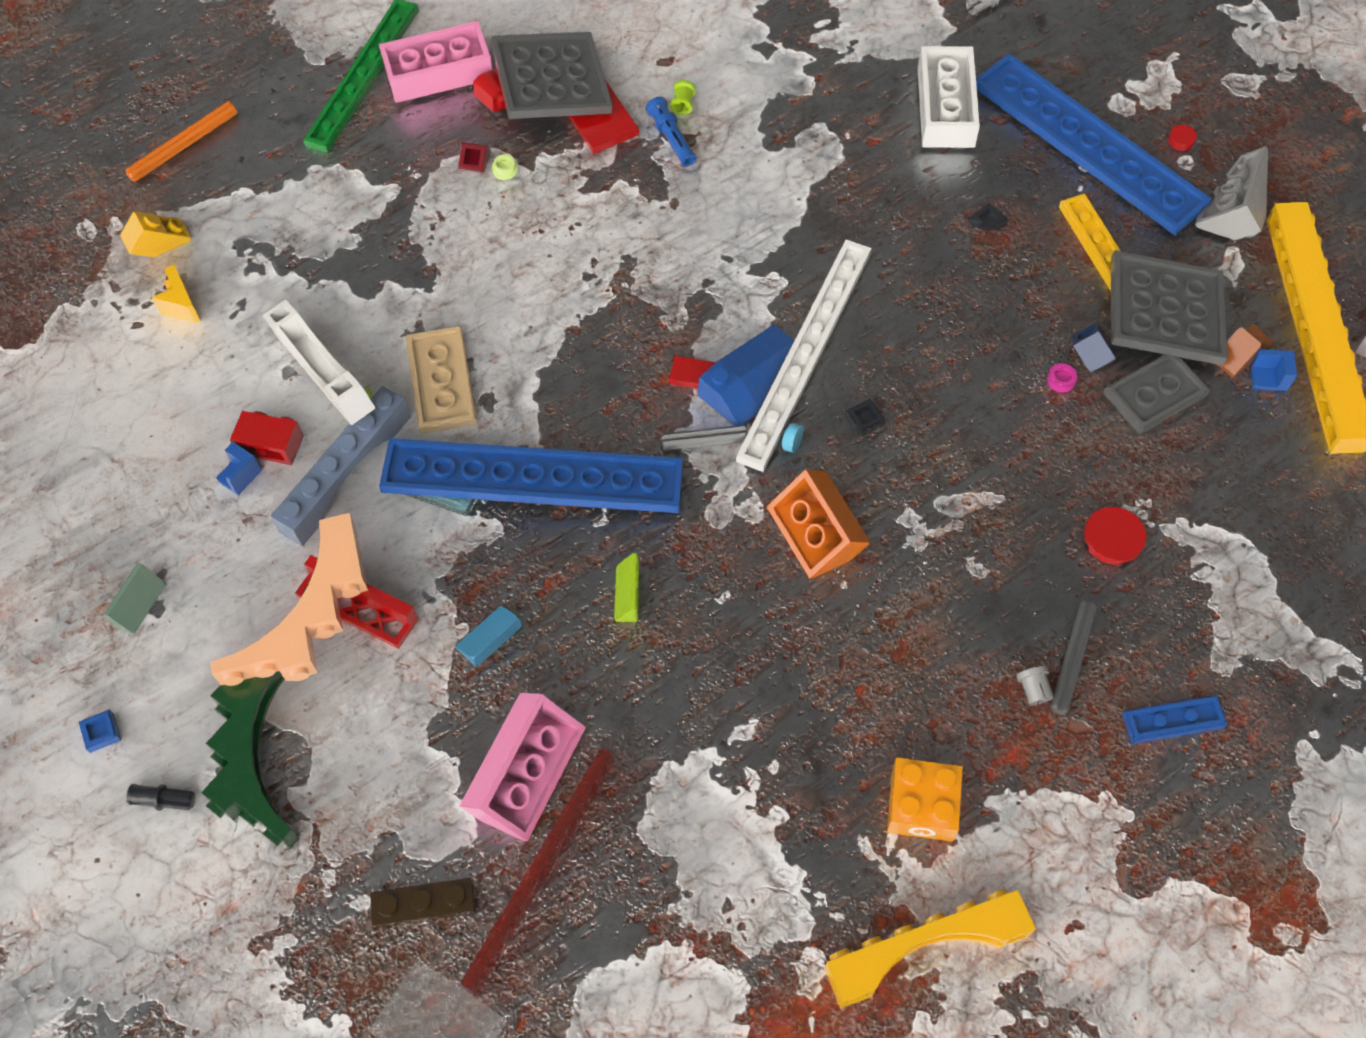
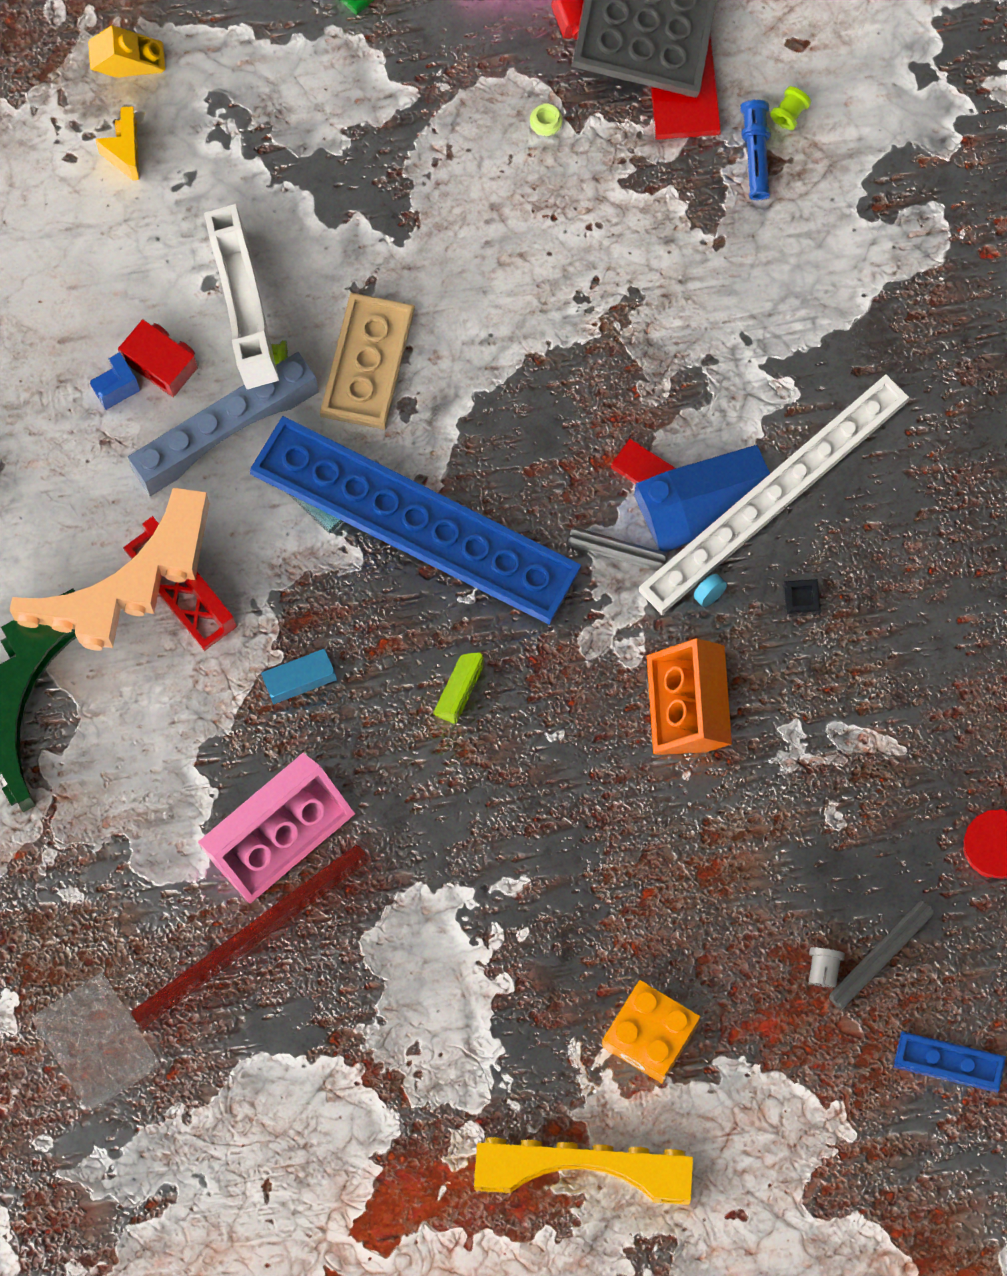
camera: 25 degrees right, 10 degrees up
dark brown plate [370,877,475,929] -> none
dark red slope [458,142,491,173] -> none

